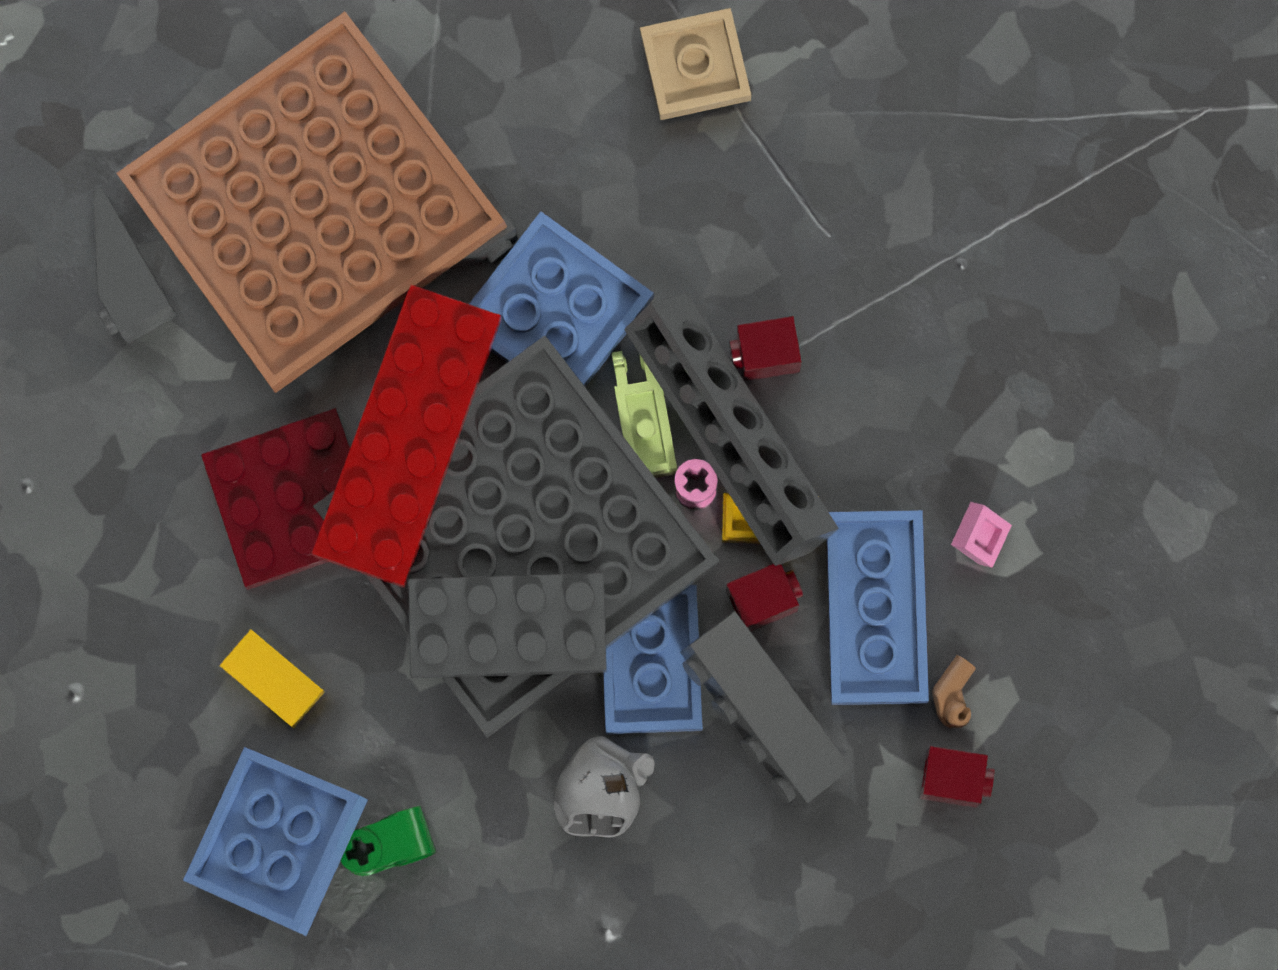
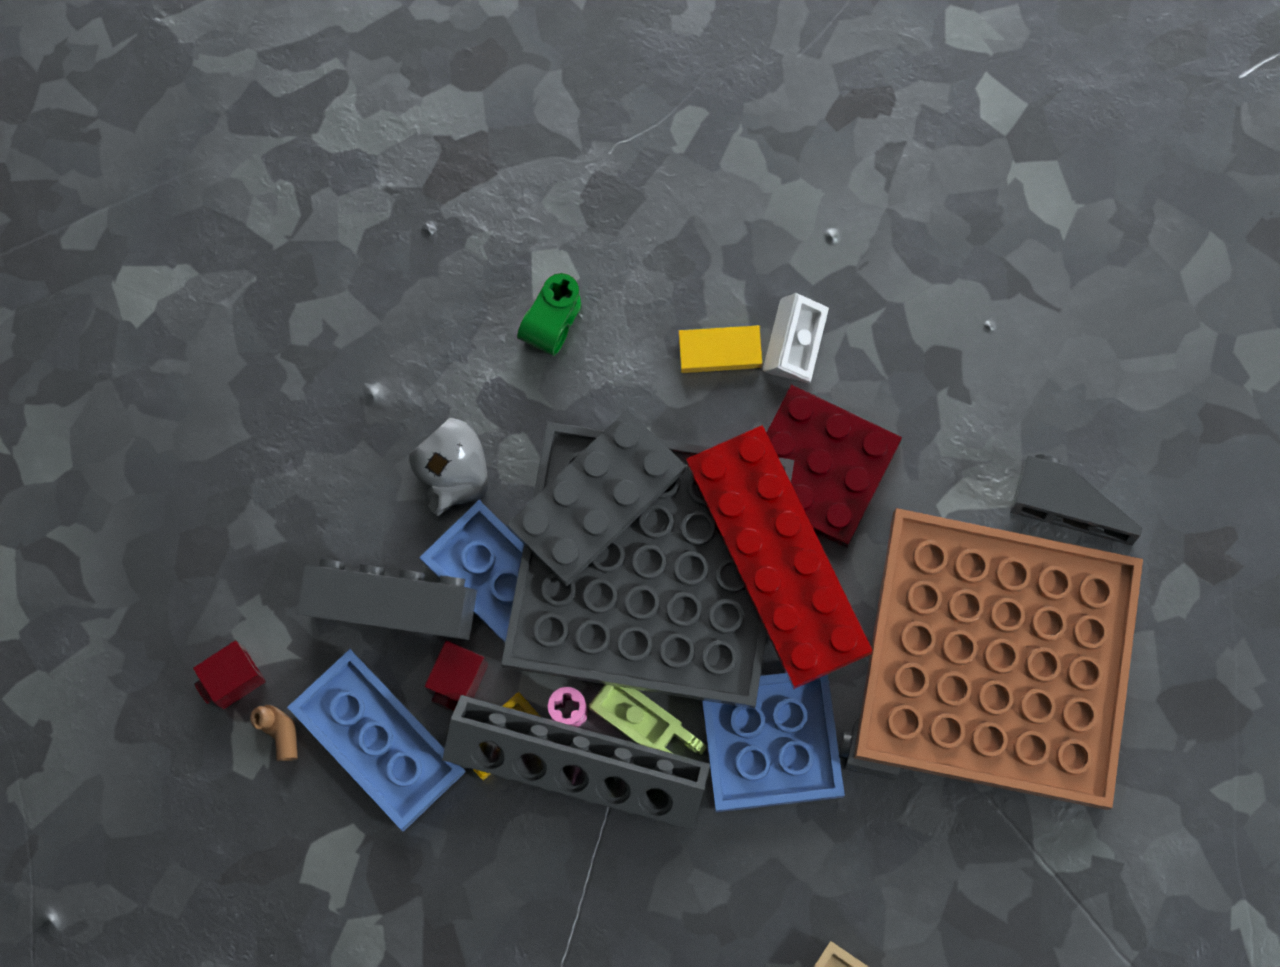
camera: 140 degrees right, 5 degrees down
medium blue plate [183,747,368,936] -> none
dark red brick [729,316,802,381] -> none
bright pink plate [951,502,1012,568] -> none
none -> white slope [763,293,829,383]

